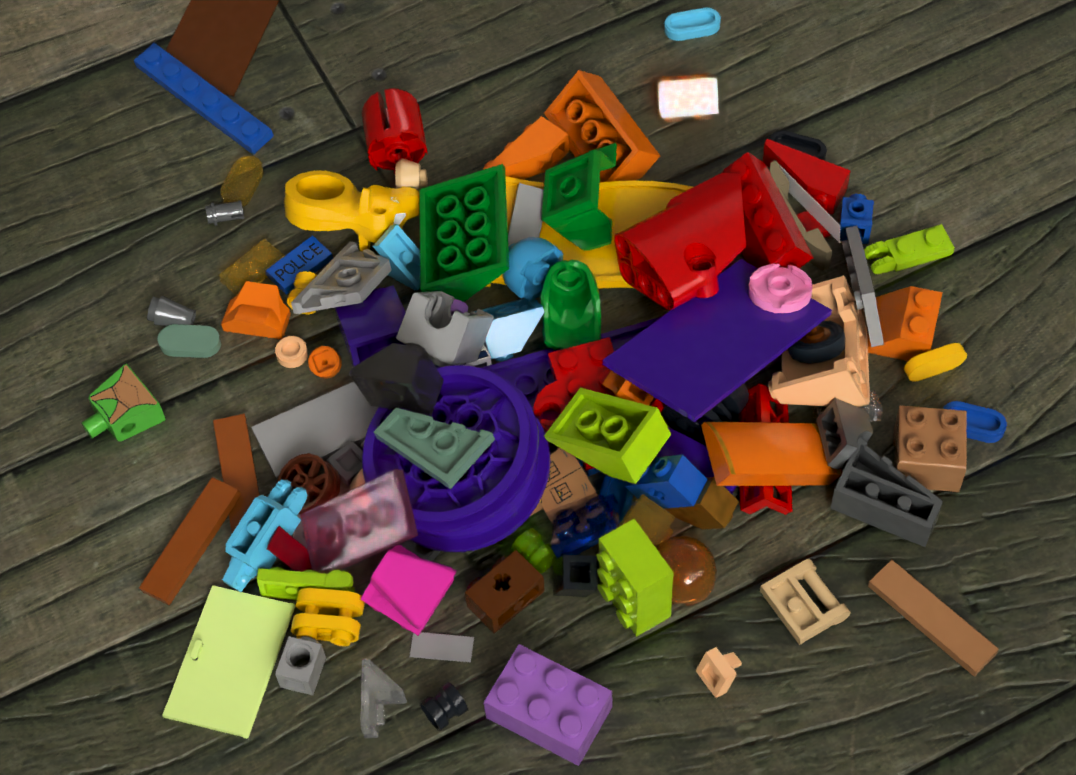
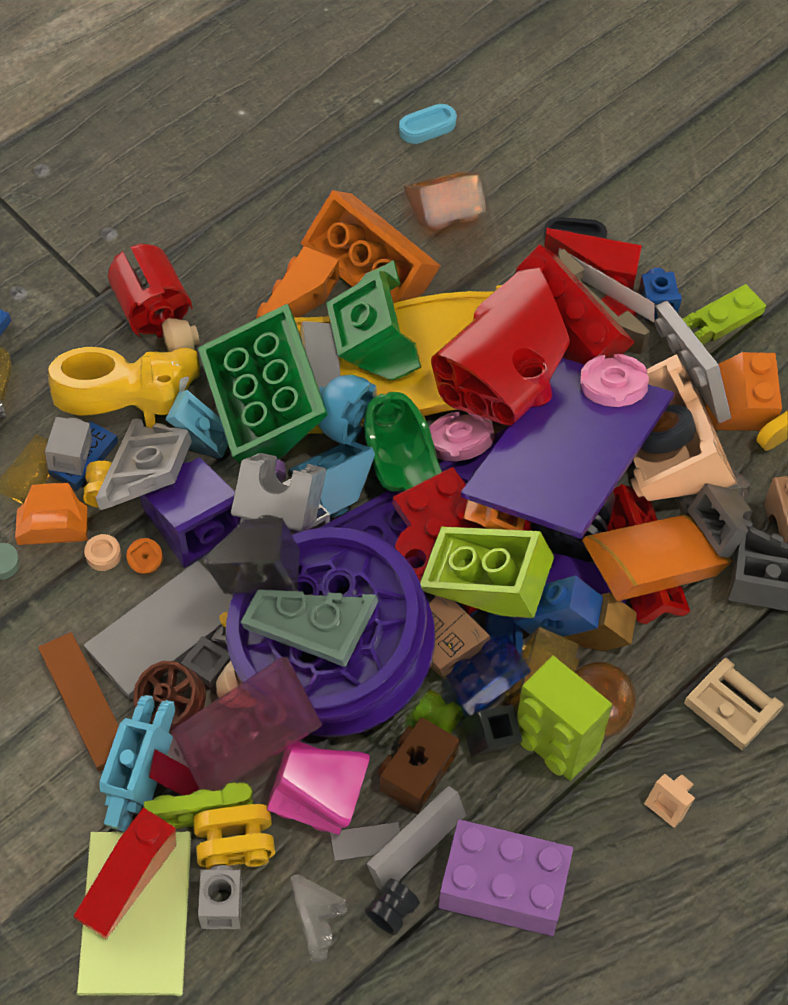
camera: 20 degrees left, 0 degrees up
dark orange tile [139,477,242,606] -> none
none -> light grey brick [45,417,92,476]
none -> red slope [74,807,176,940]
none -> light grey tile [367,786,467,890]
none -> bright pink tile [429,411,495,461]

